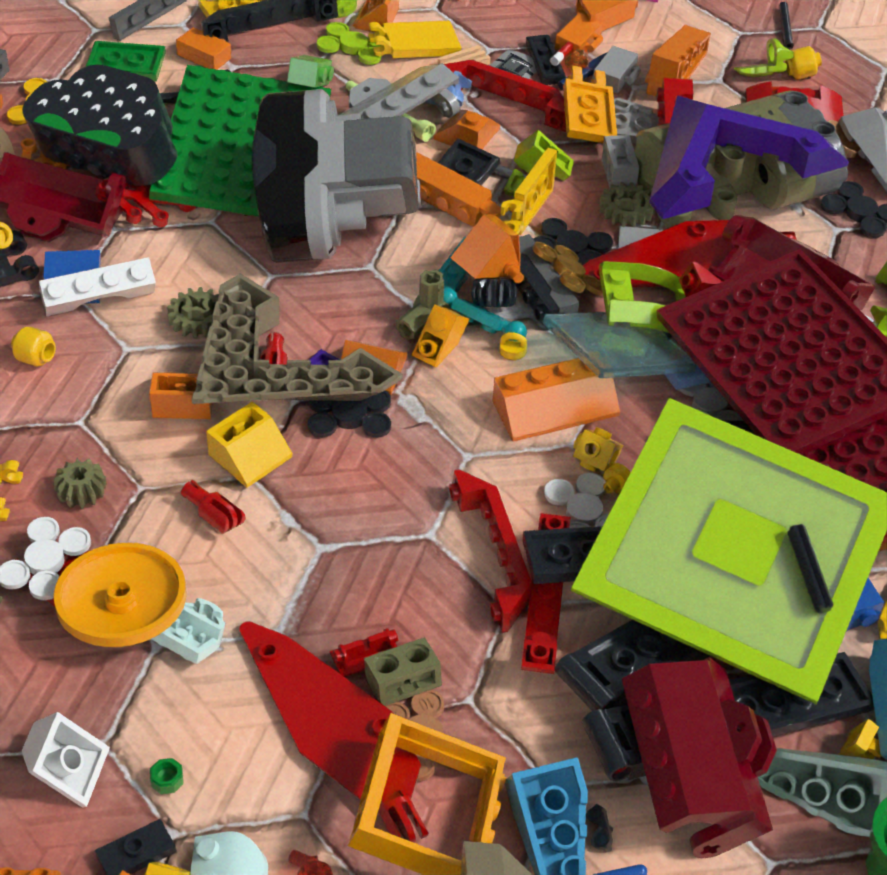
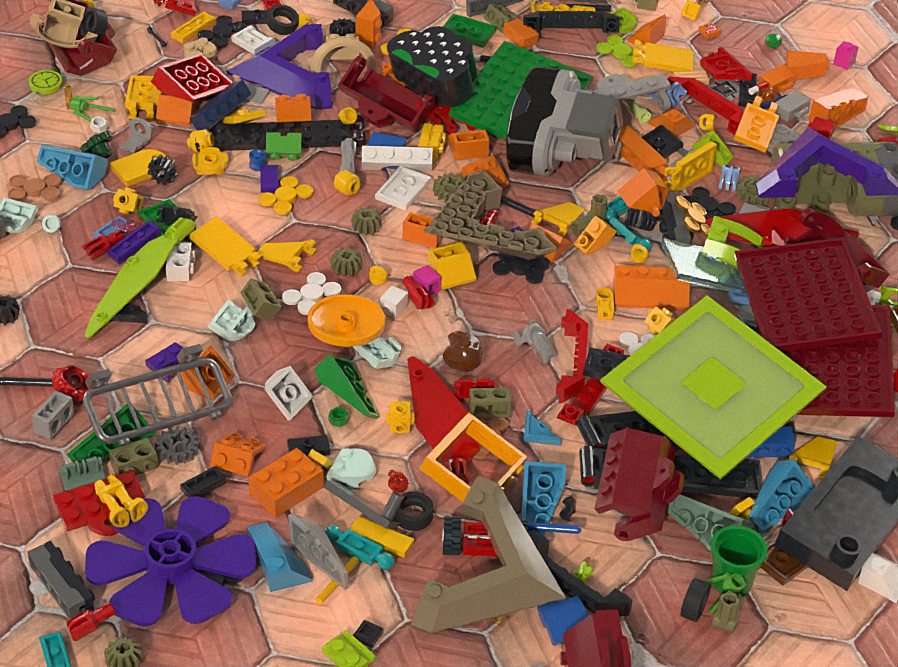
camera: 20 degrees right, 5 degrees down
bright green brick [287,55,334,88] -> none
light grey brick [602,135,639,188] -> none
black axle [787,524,834,614] -> none
none -> green wedge [313,354,380,419]
none -> light grey axle [340,138,356,174]
none -> olive gear [351,207,382,236]
none -> yellow tile [369,266,388,285]
none -> white tile [375,166,432,211]
none -> white brick [380,286,408,319]
none -> yellow brick [386,402,414,433]
none -> dark pink brick [413,265,441,295]
none -> yellow brick [418,123,446,160]
none -> reddish brown helmet [443,331,483,372]
none -> orange slope [447,130,489,160]
none -> orange bracket [459,155,509,189]
none -> olive bracket [484,4,518,33]
none -> black bar [500,196,536,218]
none -> light grey hair [512,320,558,364]
none -> dark azure tile [524,411,561,446]
none -> yellow flag [532,202,585,237]
none -> yellow piece [595,288,614,320]
none -> yellow tile [699,114,715,131]
none -> red wing [700,47,752,80]
none -> light blue arm [719,164,740,192]

